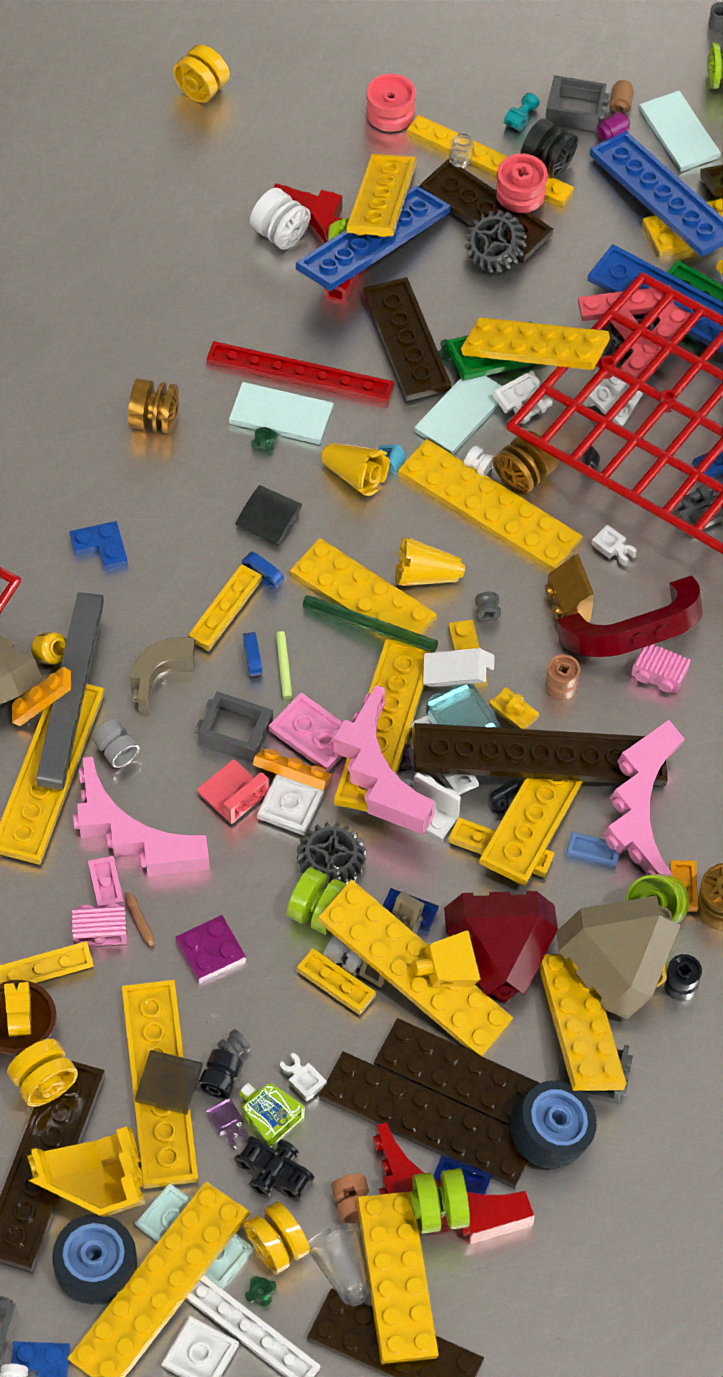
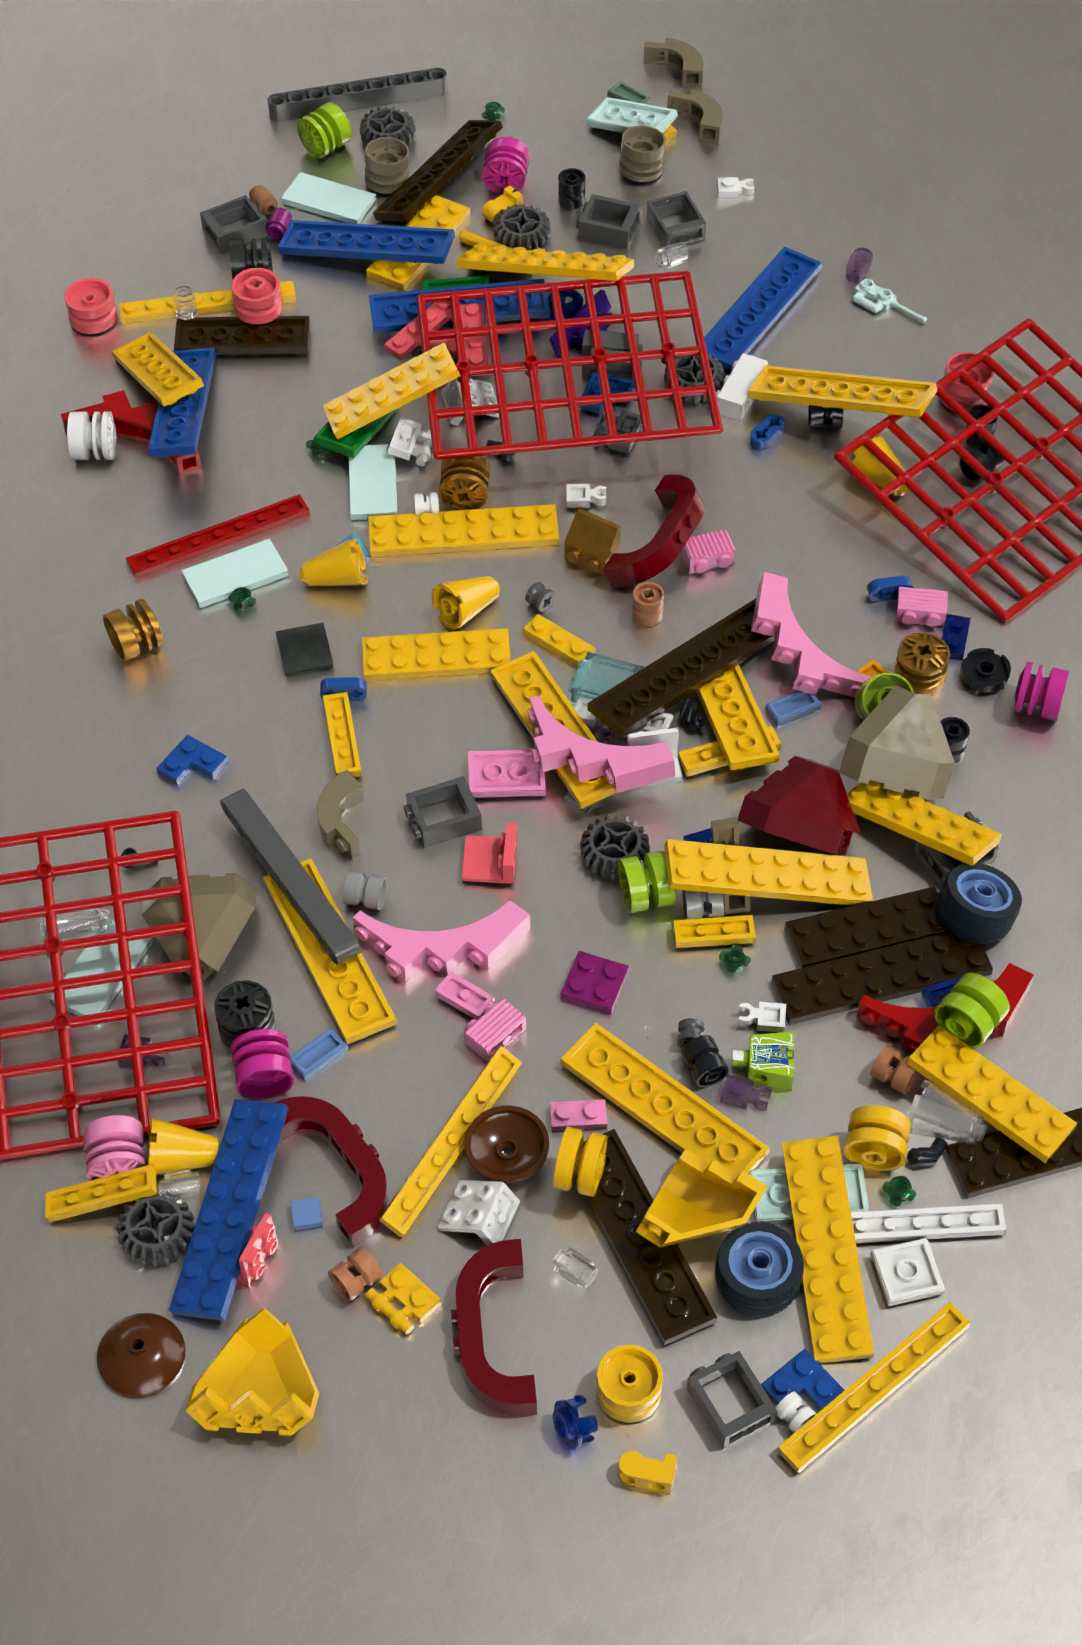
camera: 40 degrees left, 5 degrees down
yellow leg [4,982,31,1037] -> none
light orange plate [12,666,71,727] -> none
yellow head [31,632,67,665] -> none
medium nougat piece [125,892,155,946] -> none
clear smoke tile [135,1050,203,1115] -> none
black axle [234,1136,315,1201] -> none
blue beam [243,632,262,676] -> none
light orange plate [253,749,333,791] -> none
white plate [257,774,324,836] -> none
yellowish green bar [276,631,293,700] -> none
clear green axle [302,595,438,653] -> none
lime arm [327,217,349,242] -> none
dark brown plate [363,277,452,401] -> none
yellow torso [413,931,480,987] -> none
white piece [423,648,494,687] -> none
dark grey gear [465,210,527,273] -> none
yellow hips [489,687,539,729] -> none
teal leg [504,93,540,131] -> none
none -> bright pink plate [550,1099,607,1132]
none -> clear green plate [719,945,751,973]
none -> black arm [907,1137,948,1166]

